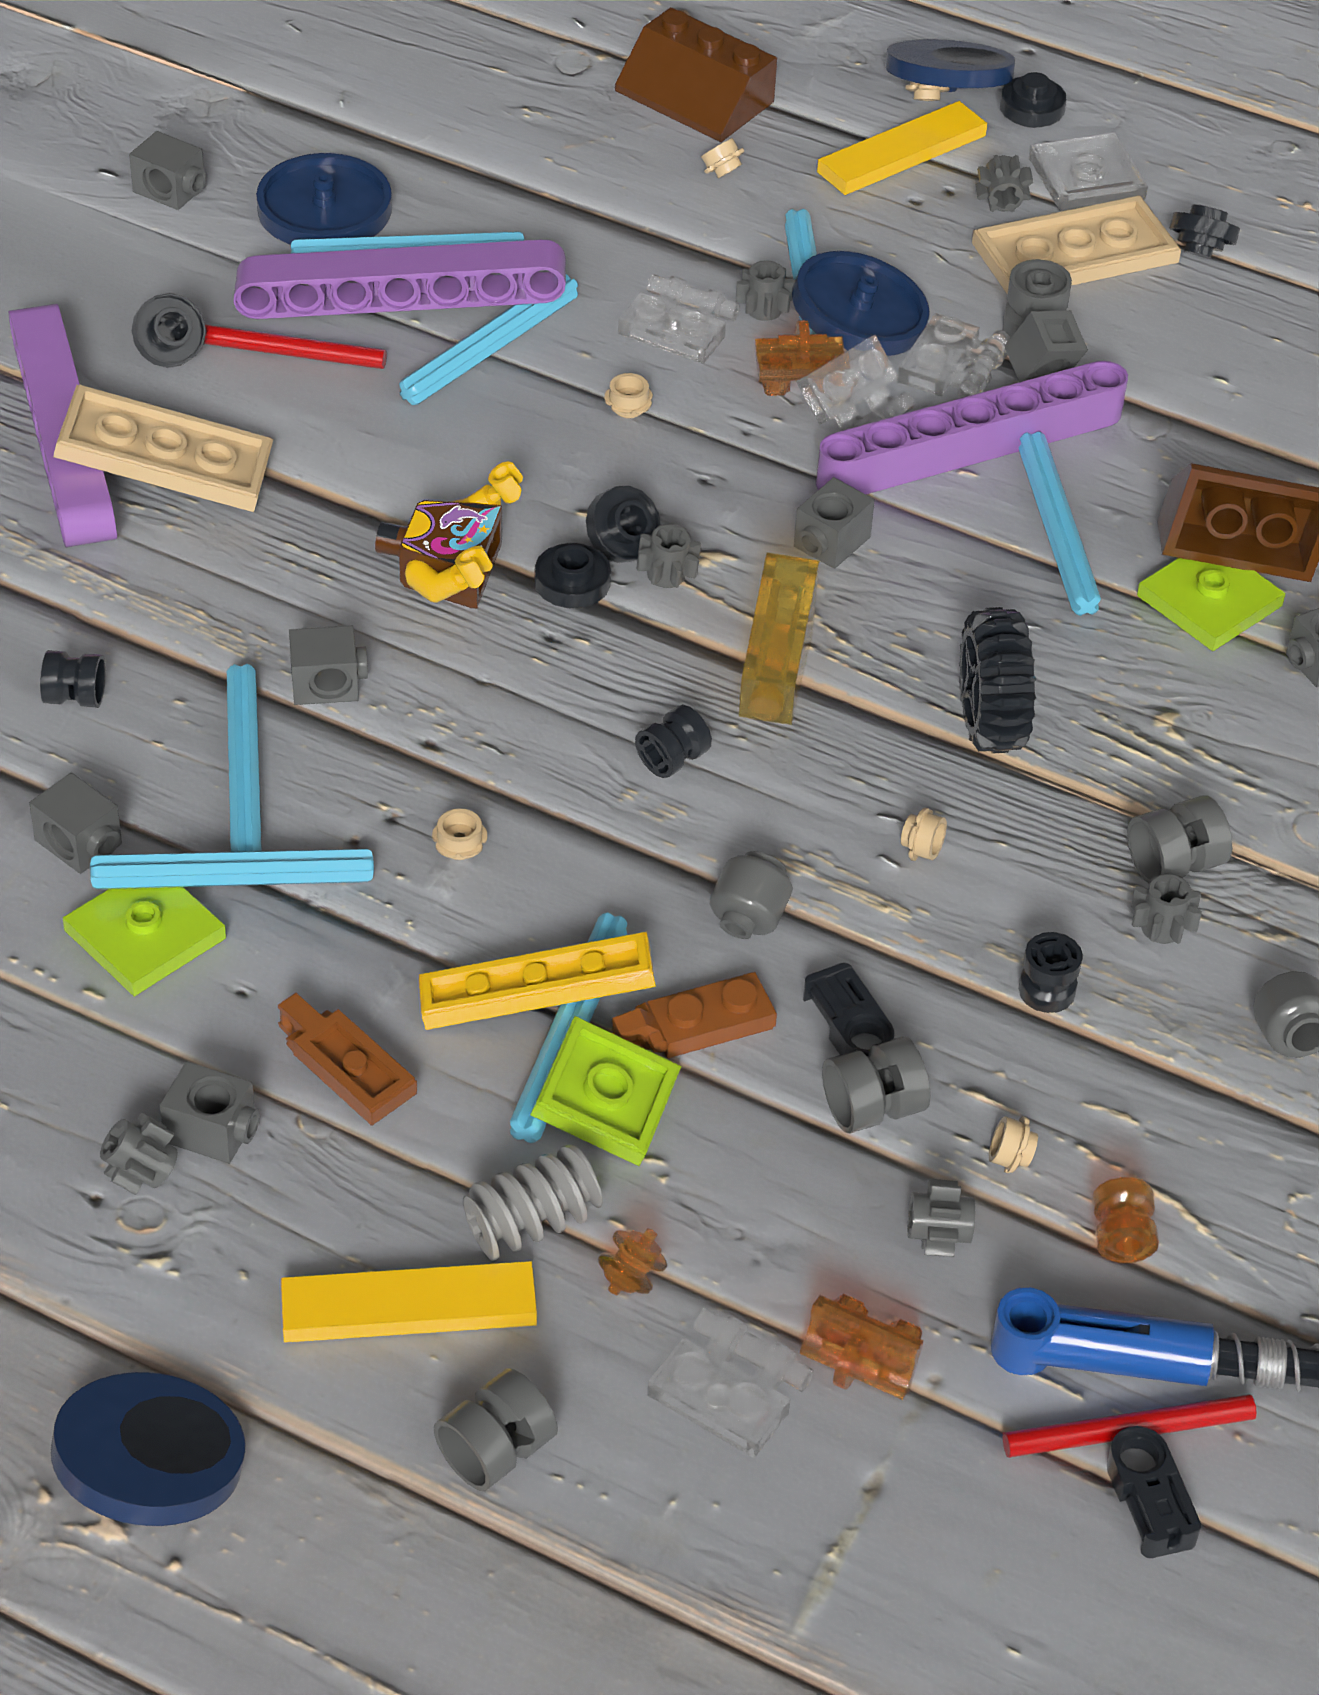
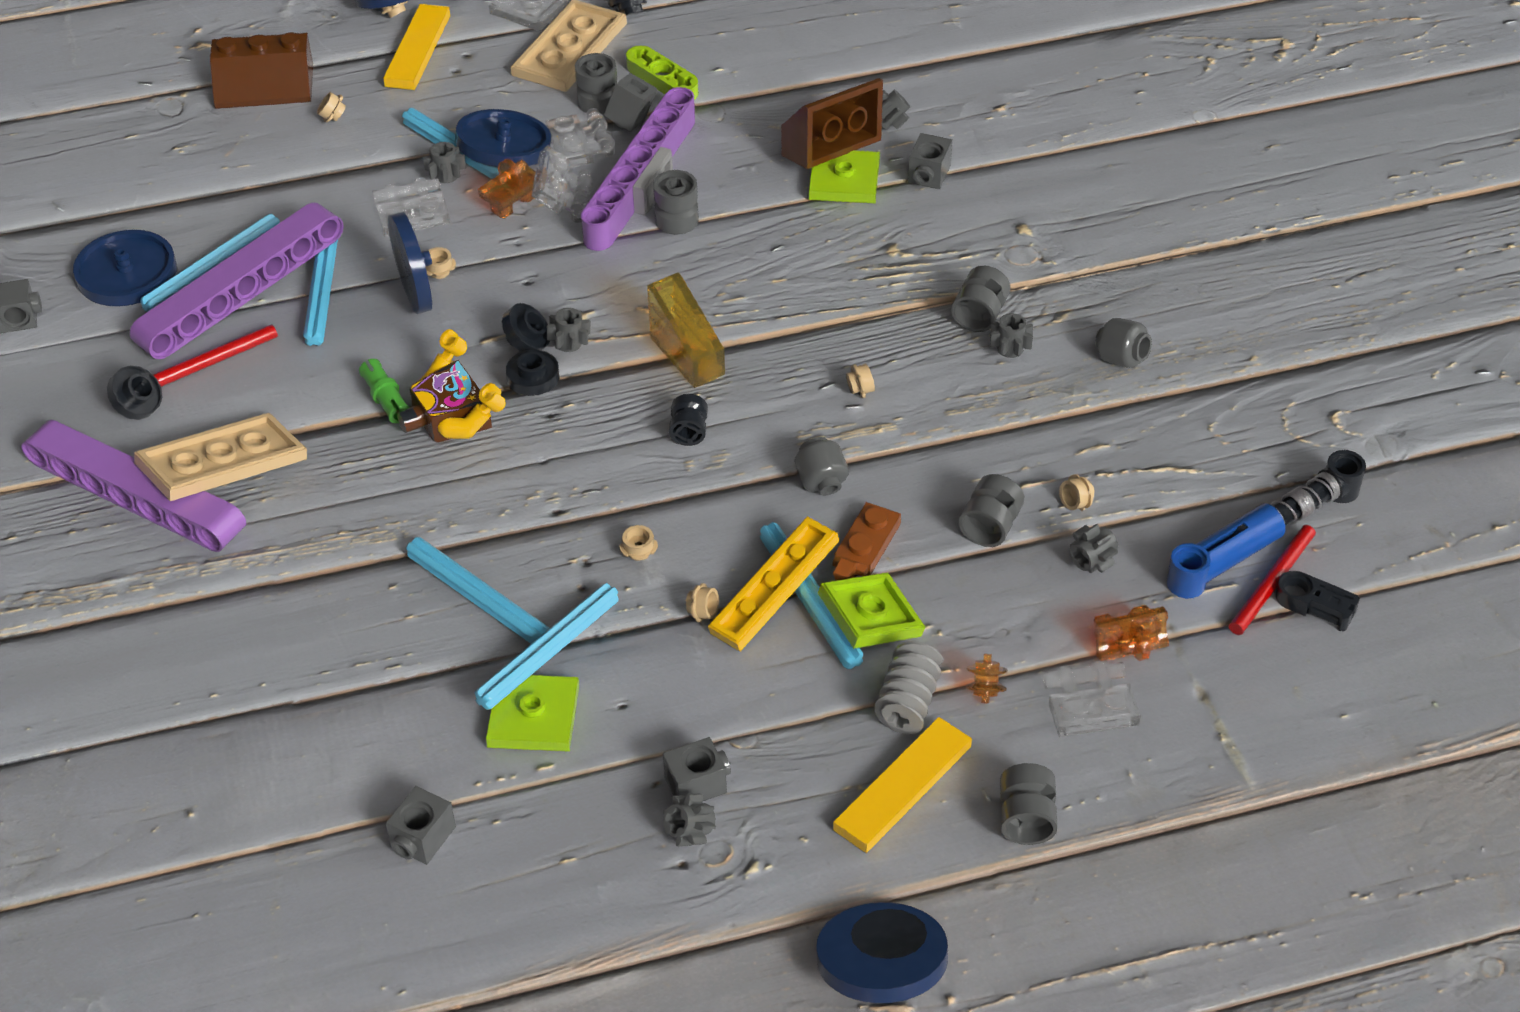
camera: 40 degrees left, 0 degrees up
dark grey brick [29,772,122,874] -> none
black wheel [40,650,106,708] -> none
dark orange hinge [278,993,417,1126] -> none
dark grey brick [289,625,368,705] -> none
dark grey brick [794,477,875,569] -> none
black piece [803,963,894,1056] -> none
black gear [959,607,1036,754] -> none
dark grey gear [975,155,1033,212] -> none
medium azure axle [1018,431,1101,616] -> none
black wheel [1018,932,1083,1013] -> none
clear orange wheel [1092,1177,1159,1263] -> none
none -> bright green pin [359,358,410,424]
none -> dark blue piece [387,211,432,314]
none -> lime beam [626,46,699,100]
none -> light grey tile [633,147,673,215]
none -> dark grey wheel [653,170,699,235]
none -> tan plate [686,583,719,623]

